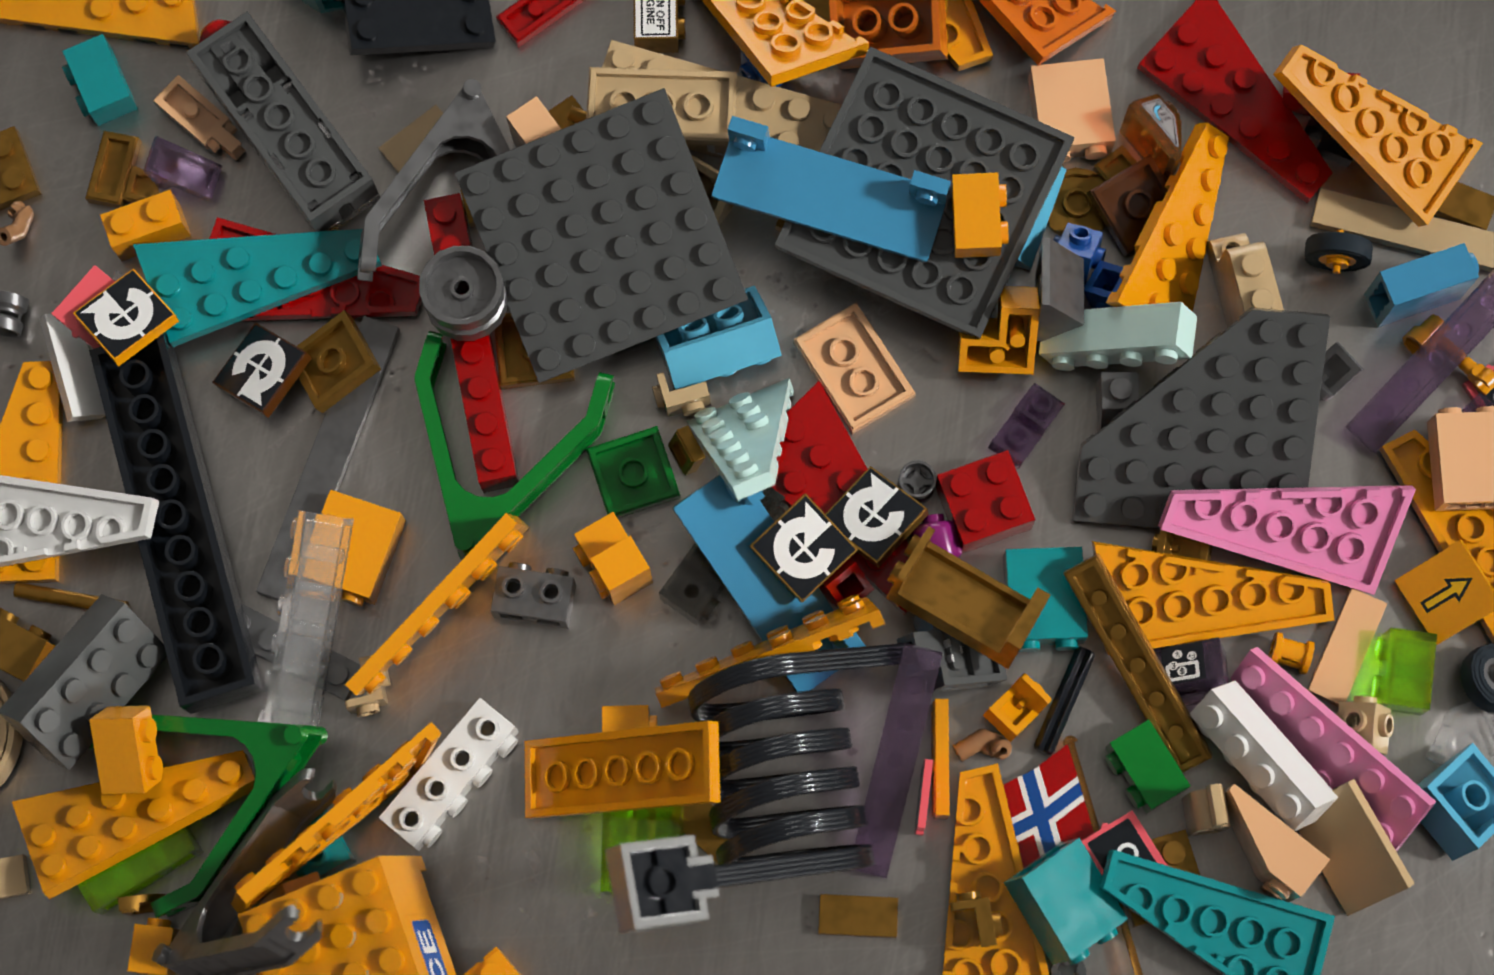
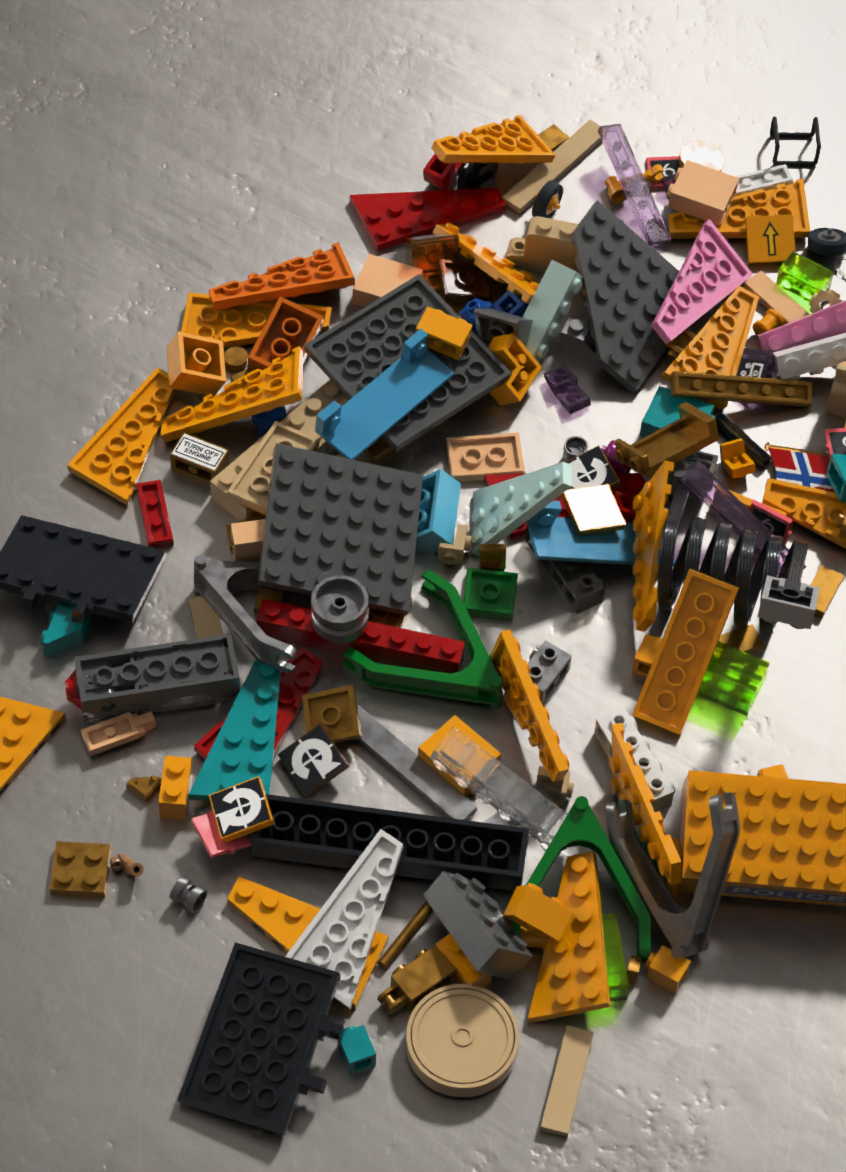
camera: 70 degrees left, 20 degrees down
white tile [39,314,105,422] -> none
teal brick [62,34,138,126] -> none
pearl gold tile [85,131,142,208] -> none
clear purple slope [143,136,223,201] -> none
light orange brick [572,512,653,605] -> none
red brick [935,450,1036,554] -> none
medium nougat arm [952,728,1012,762] -> none
green brick [1105,720,1191,814] -> none
dark azure brick [1364,243,1479,328] -> none

